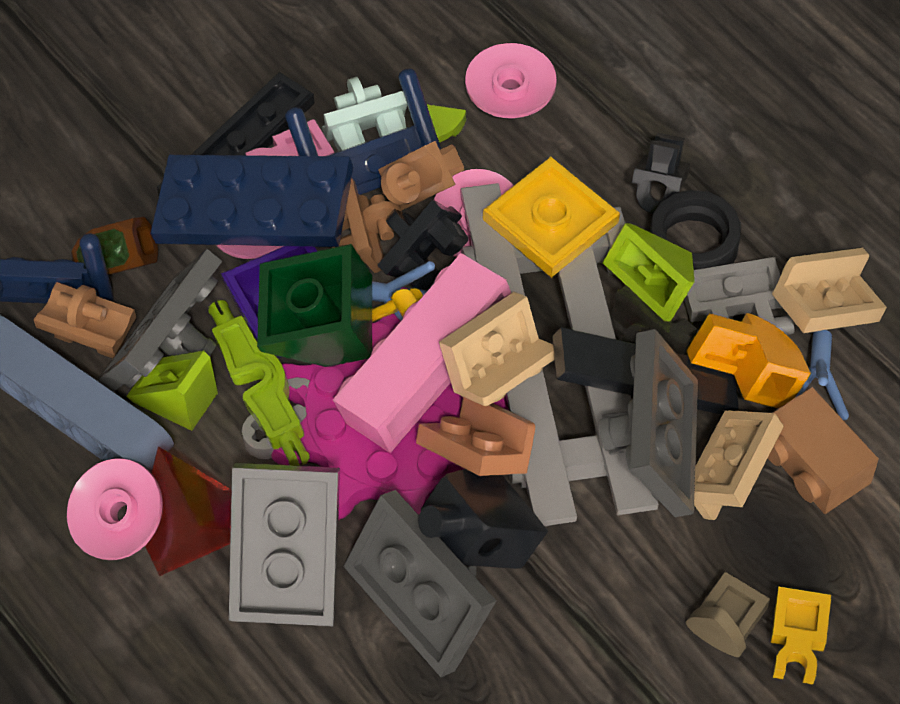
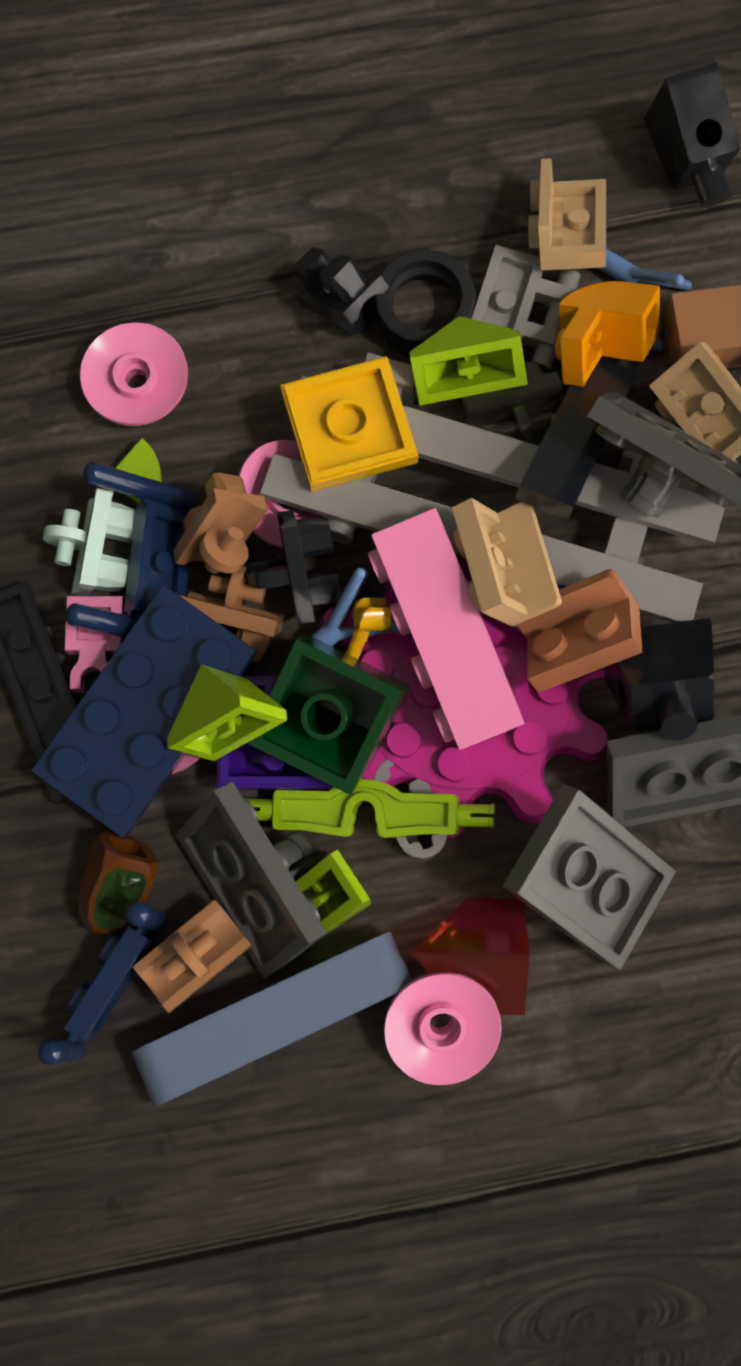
camera: 60 degrees left, 20 degrees up
none -> lime slope [167,664,287,761]

